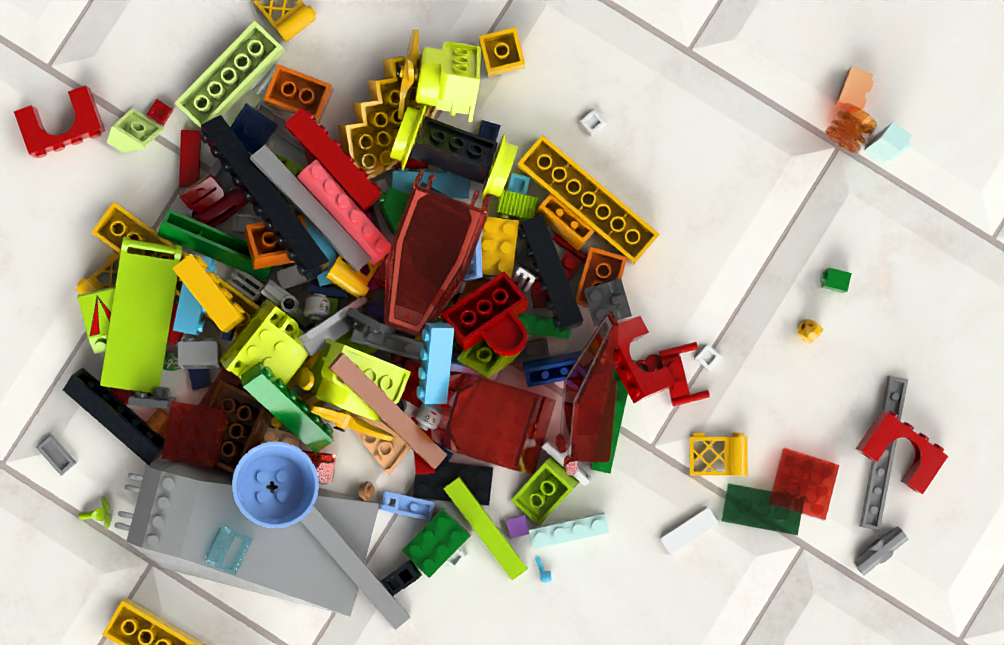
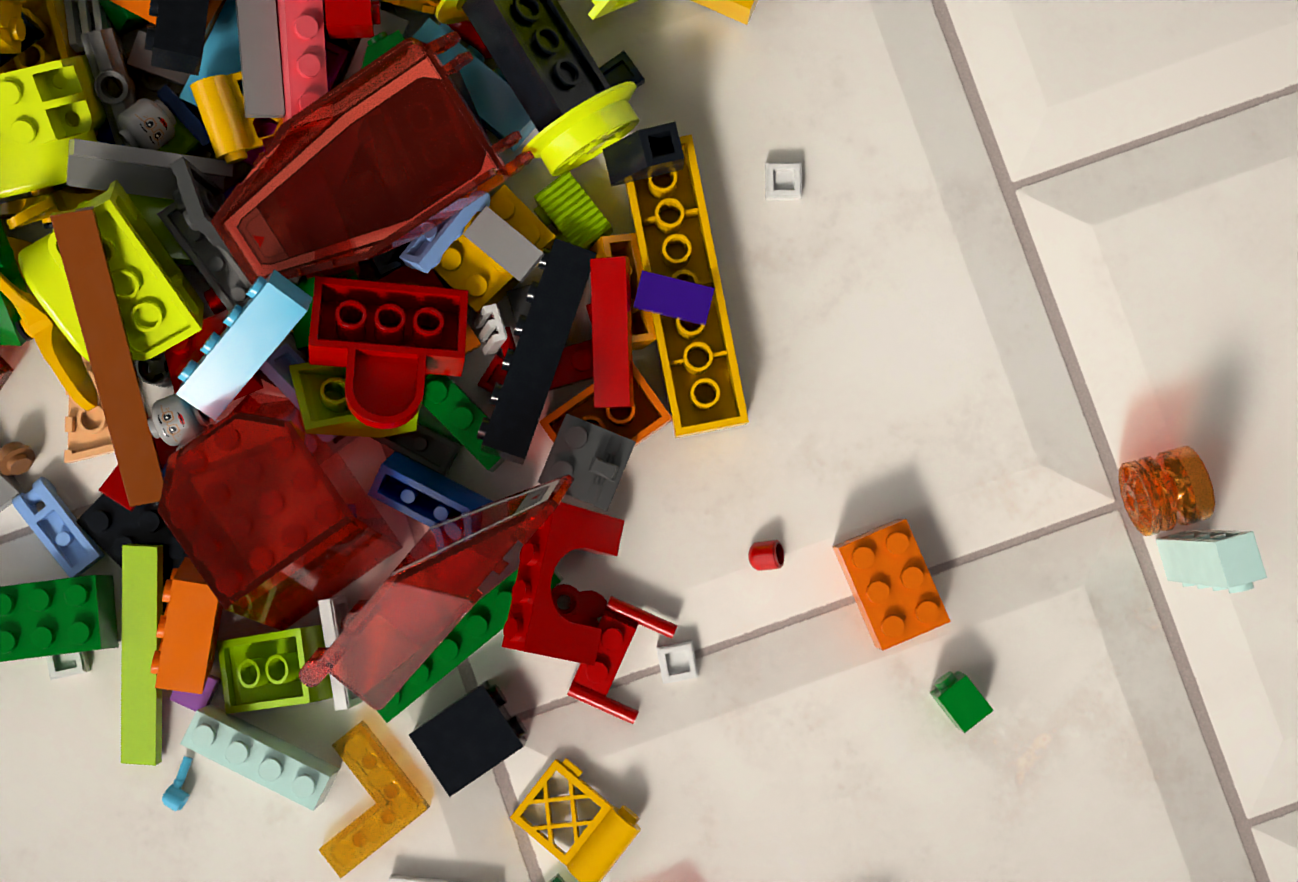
camera: 35 degrees right, 0 degrees up
medium azure plate [507,173,530,195] -> none
yellow rock [797,319,823,344] -> none
light nougat brick [835,66,874,113] -> none
none -> orange brick [151,557,230,694]
none -> clear yellow plate [318,720,430,878]
none -> black brick [409,680,528,797]
none -> light grey tile [463,206,545,283]
none -> red tile [590,256,634,408]
none -> black slope [602,122,684,187]
none -> dark purple tile [633,270,715,326]
none -> red piece [748,540,784,571]
none -> orange brick [833,519,951,651]

